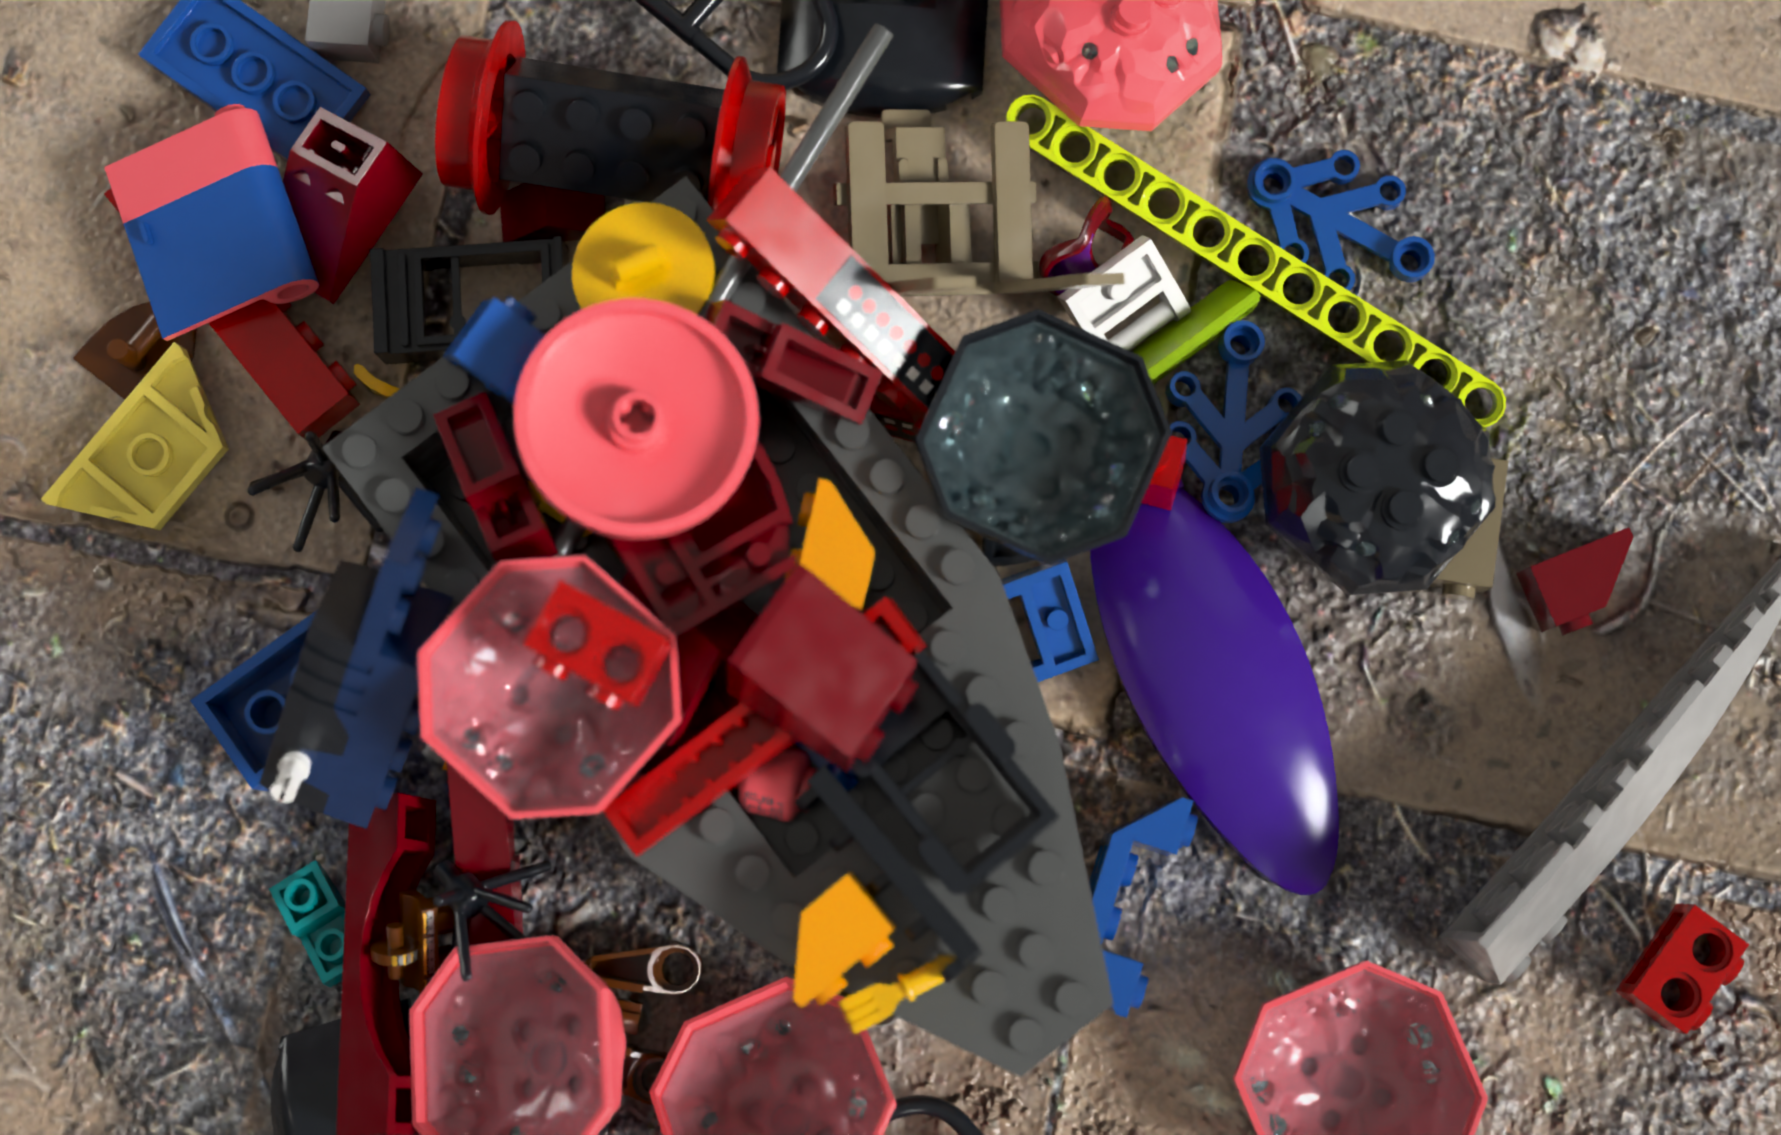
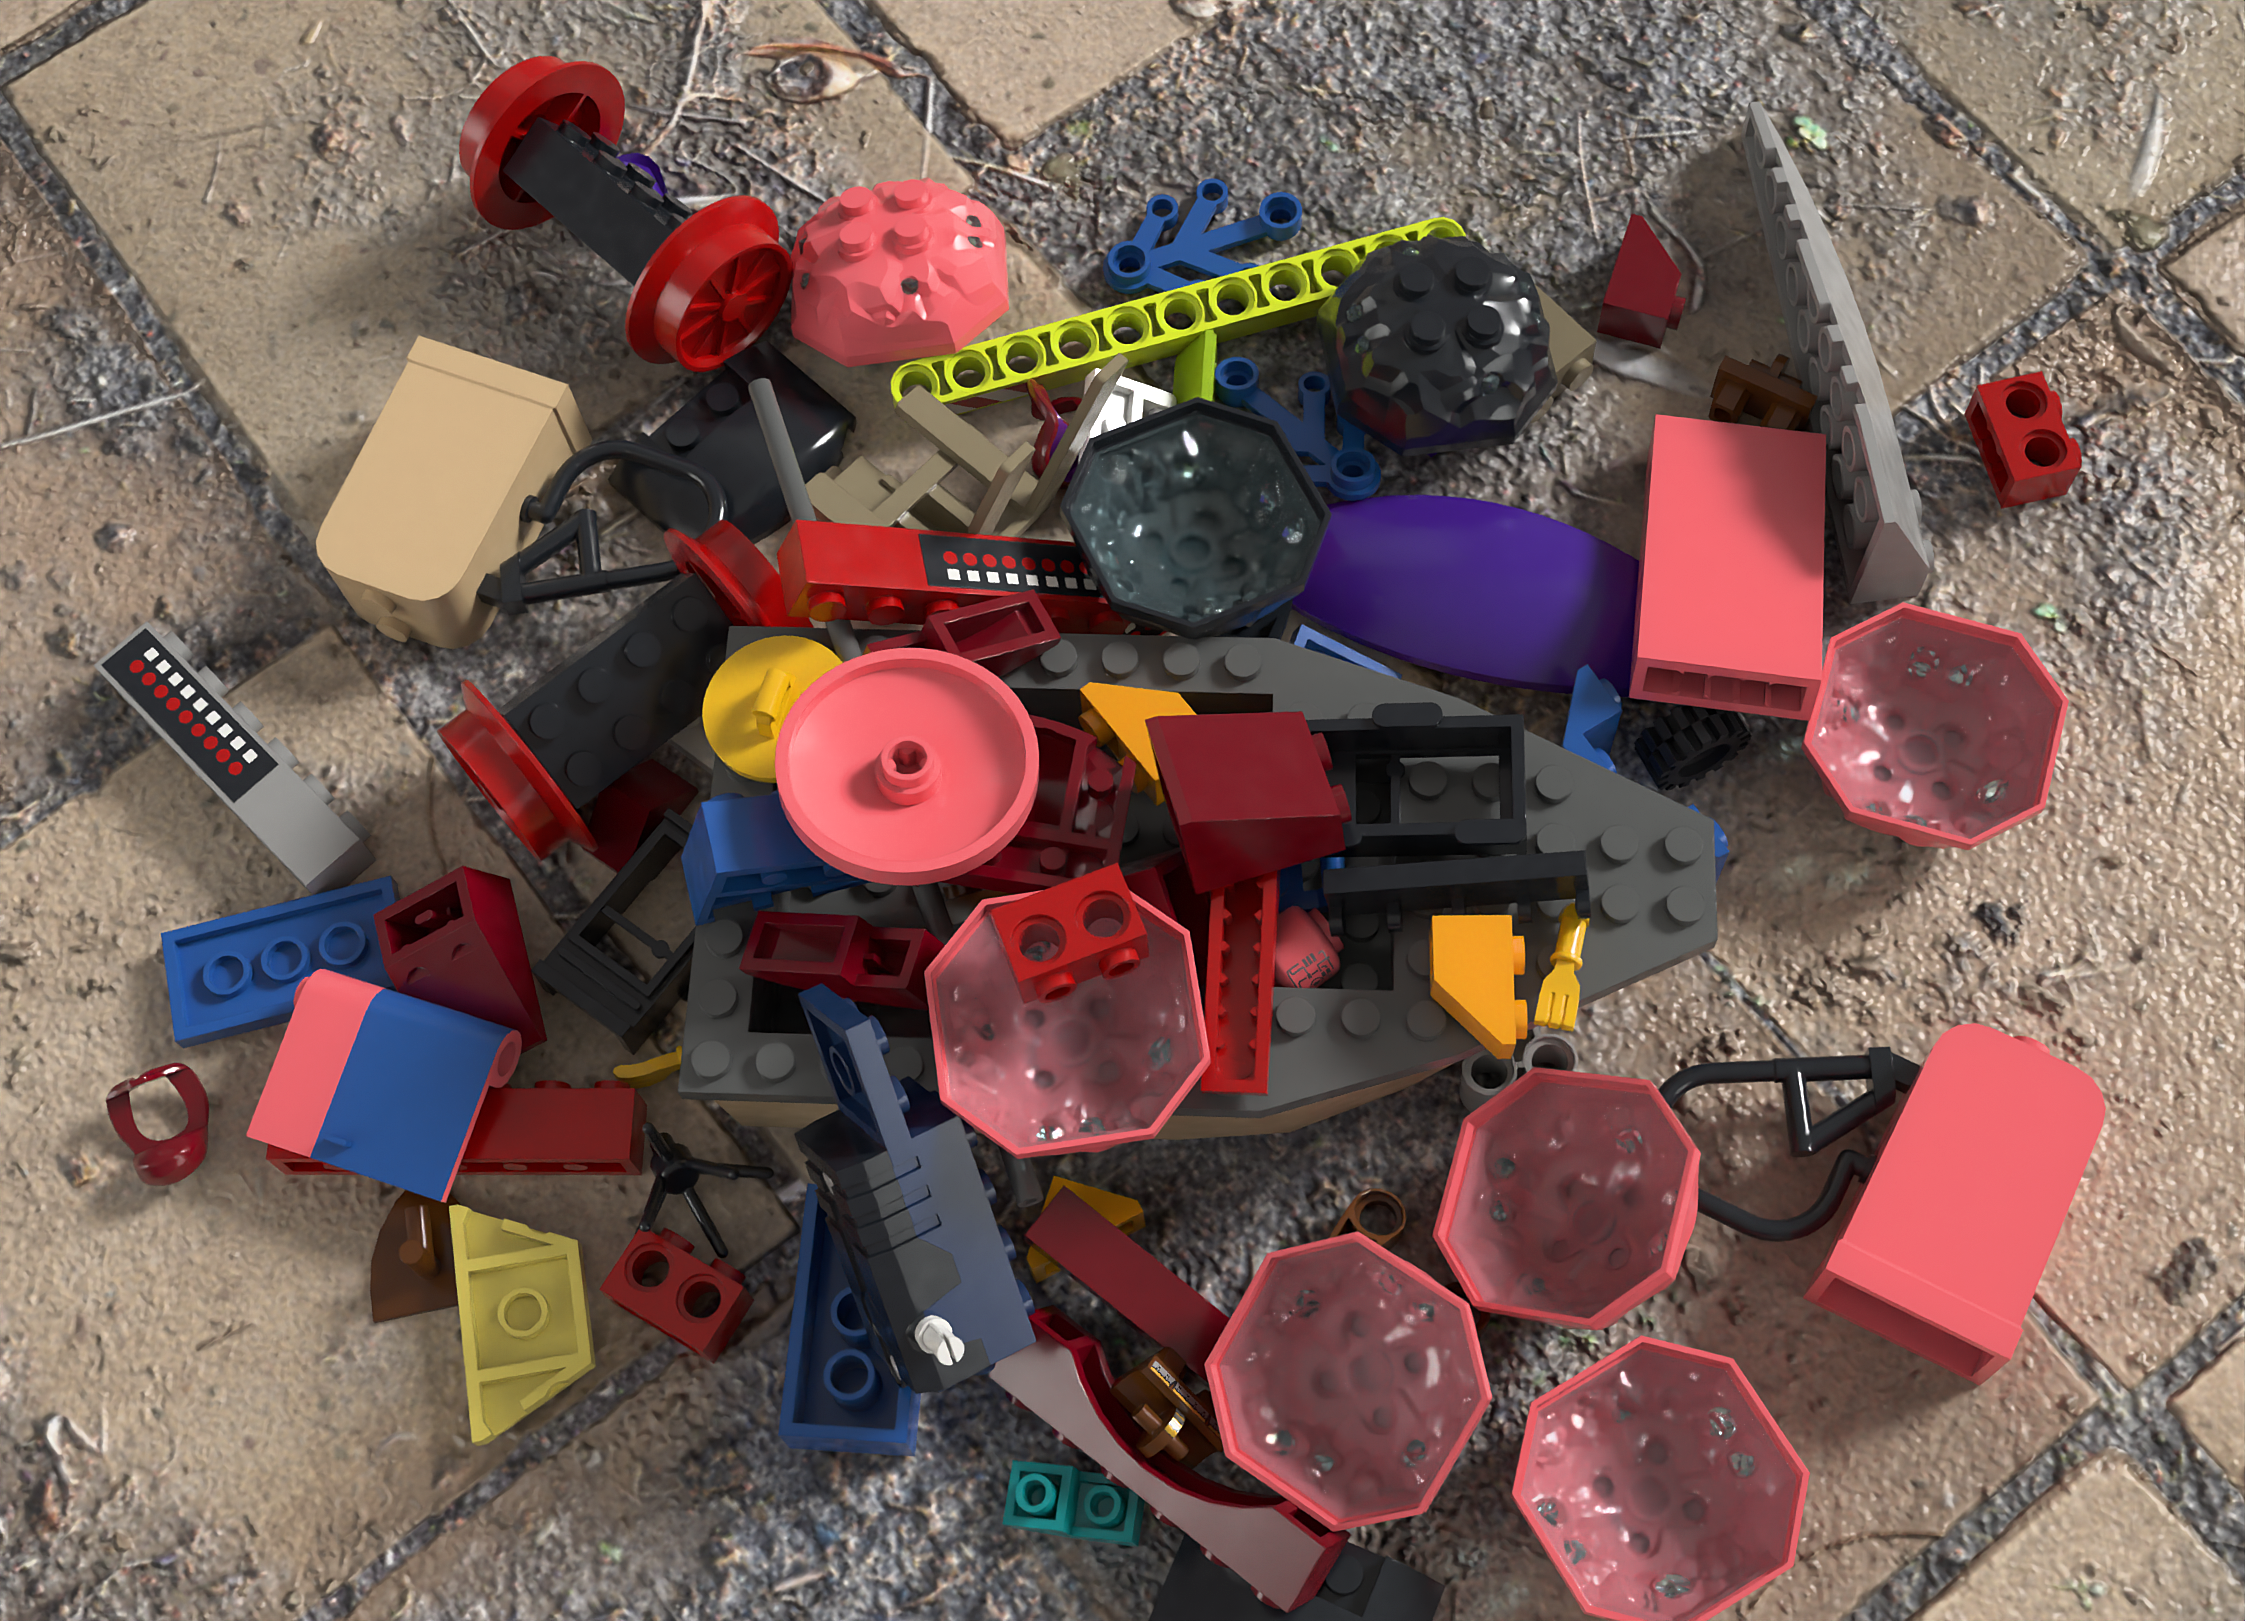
camera: 45 degrees left, 15 degrees down
black plant [433,860,552,982] -> none
none -> dark red piece [106,1063,209,1186]
none -> red brick [599,1227,755,1364]
none -> coral brick [1629,414,1826,721]
none -> black tyre [1634,705,1752,791]
none -> reddish brown hips [1708,353,1818,432]

